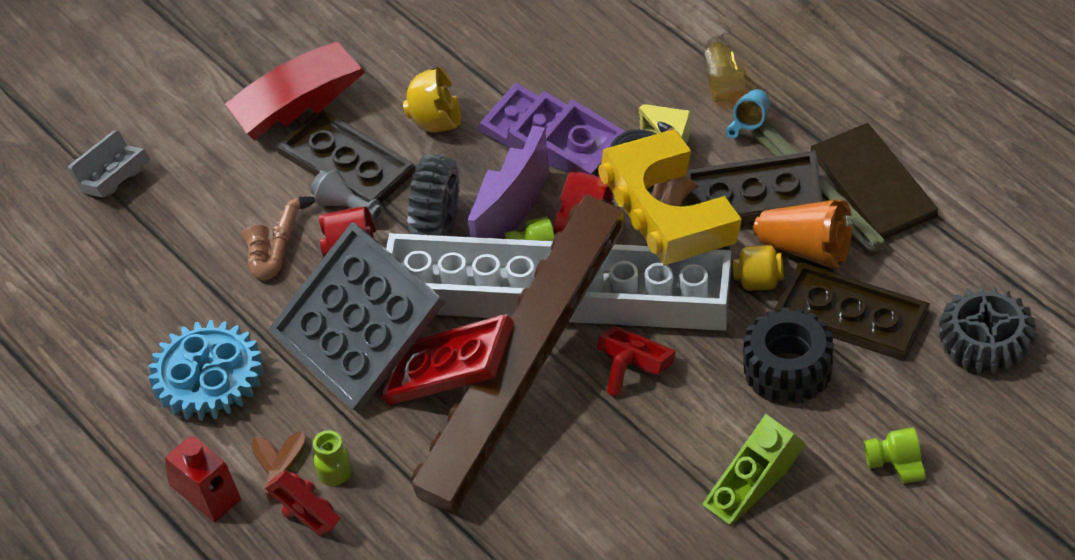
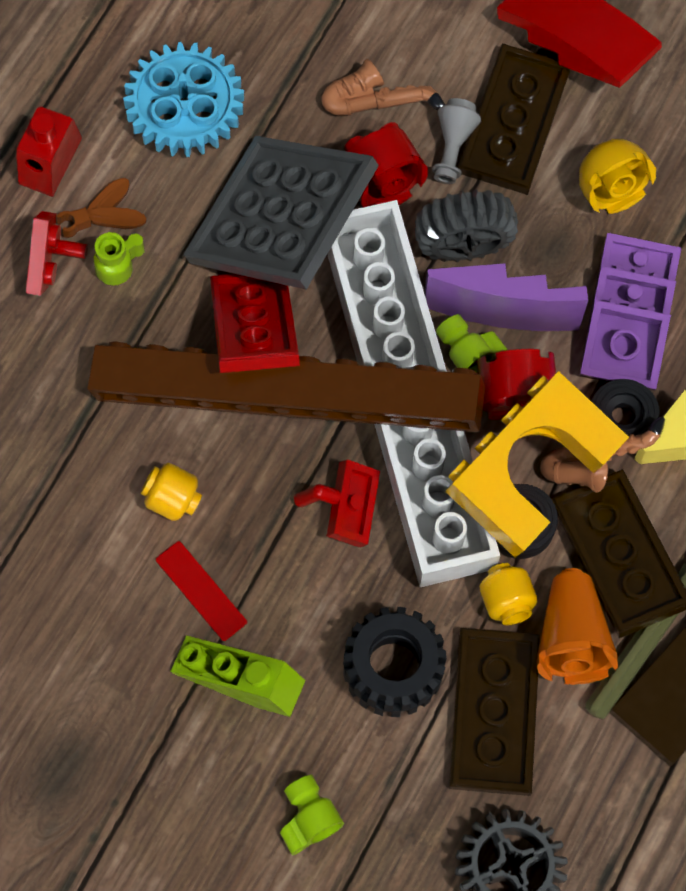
camera: 60 degrees right, 20 degrees up
none -> yellow head [140,463,202,521]
none -> red sticker [156,541,248,641]

